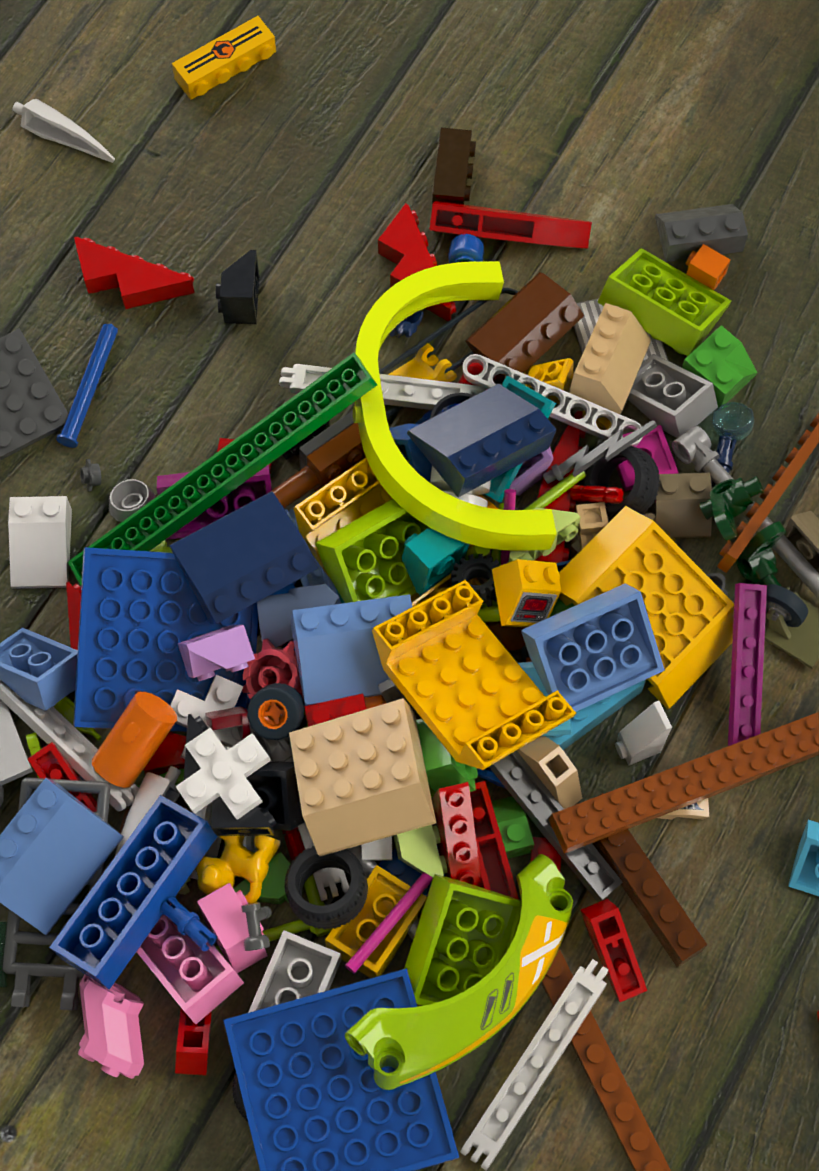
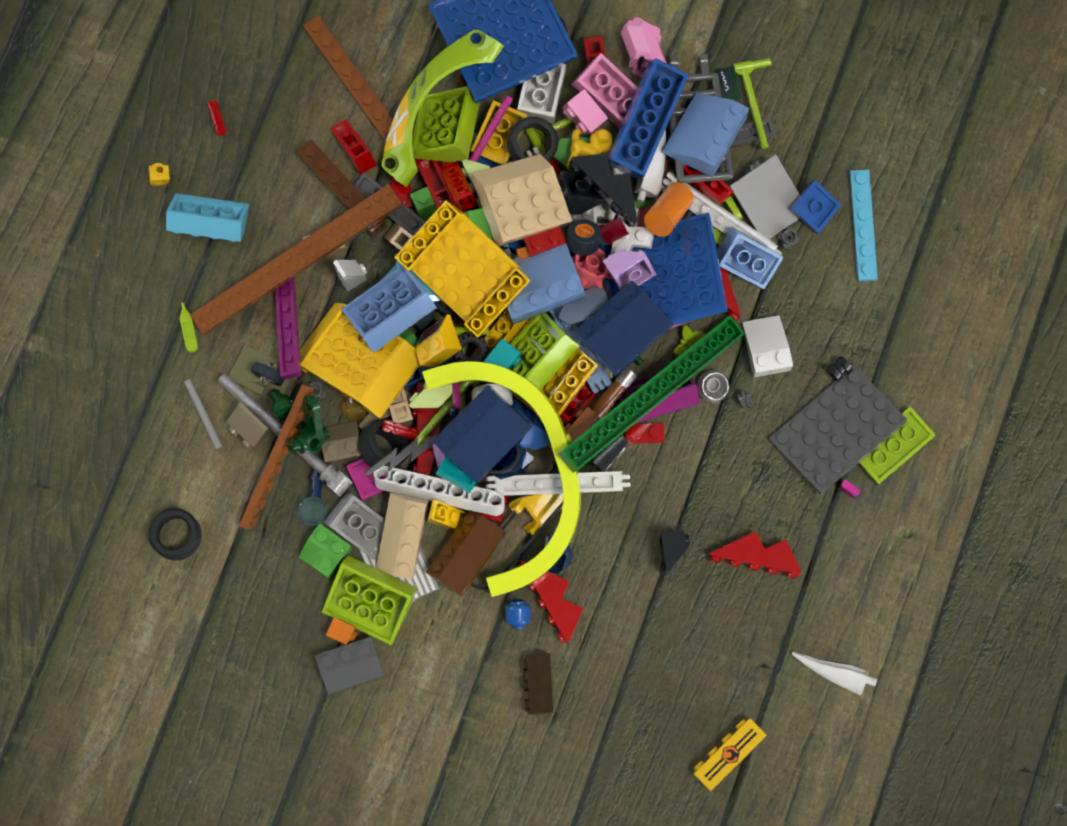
camera: 170 degrees right, 10 degrees up
blue axle [56,324,118,448] -> none
blue pin [160,897,217,951] -> none
white plate [175,728,271,820] -> none
dark grey piece [241,903,272,951] -> none
red slope [429,201,592,249] -> none
white hinge [460,959,609,1171] -> none

